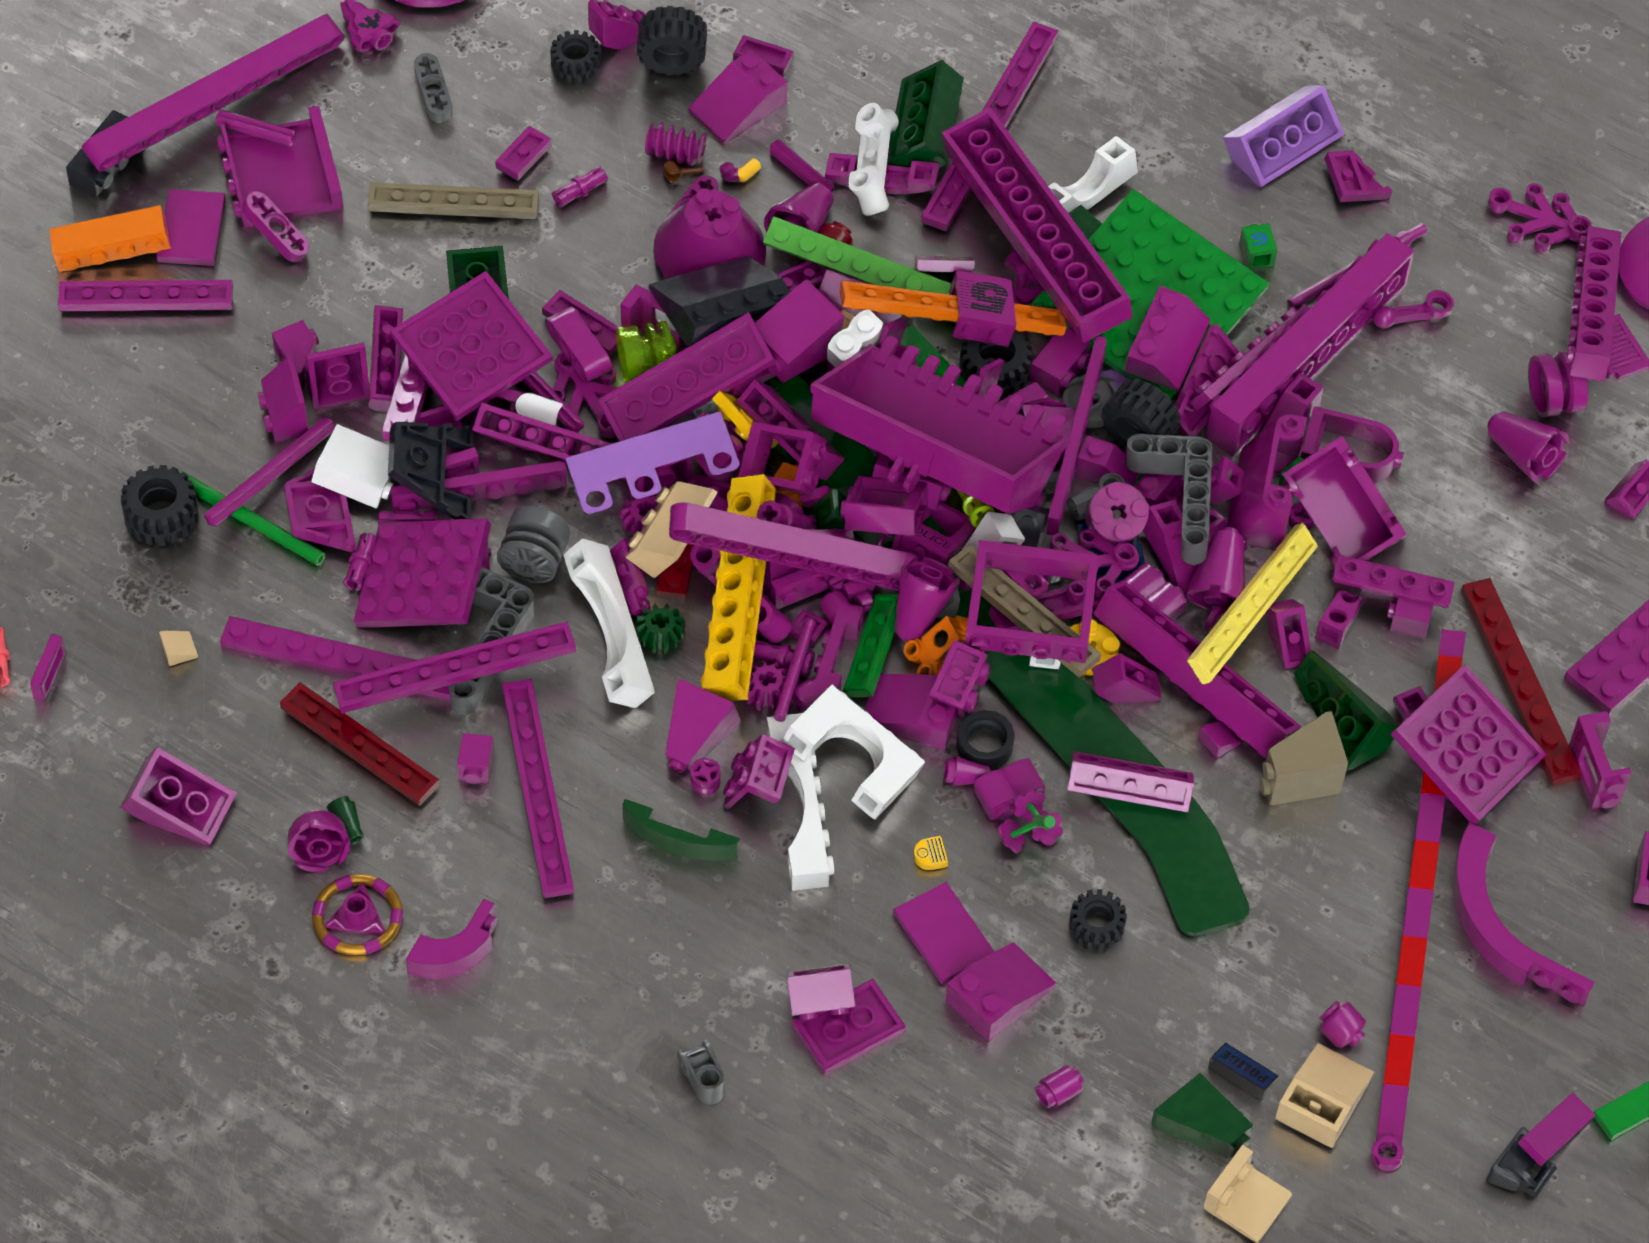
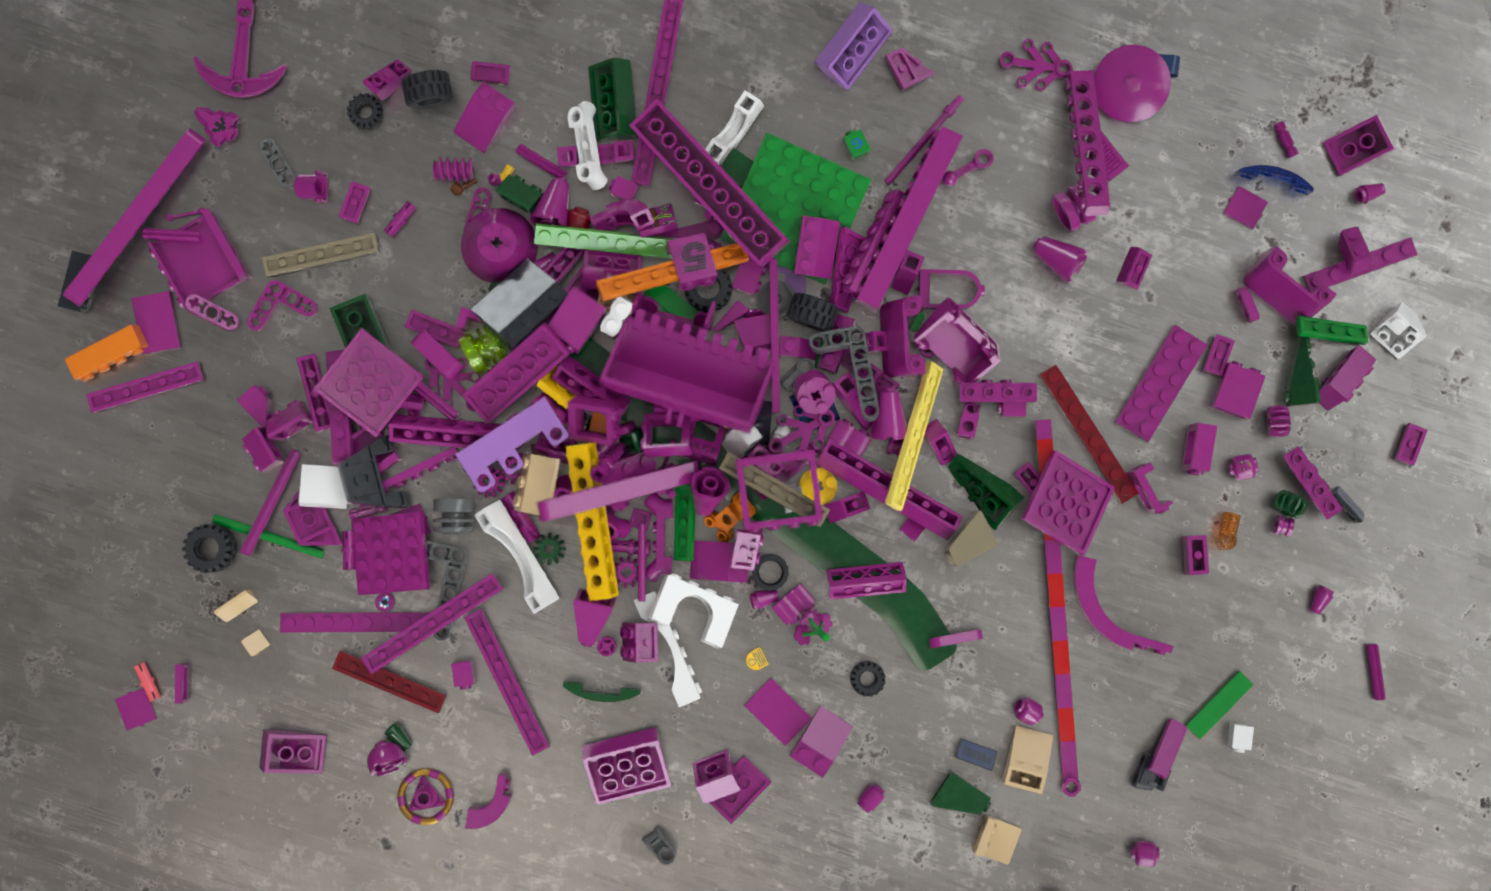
camera: 20 degrees left, 30 degrees up
white piece [516,393,564,426] -> none
none -> magenta hinge [166,207,205,222]
none -> tan slope [214,590,258,622]
none -> magenta beam [247,280,318,331]
none -> magenta piece [294,171,328,203]
none -> magenta tile [375,593,395,612]
none -> magenta gear [473,466,506,498]
none -> dark green slope [495,174,543,214]
none -> magenta slope [581,727,671,805]
none -> magenta arch [590,199,655,231]
none -> magenta brick [608,176,639,200]
none -> magenta beam [929,629,983,648]

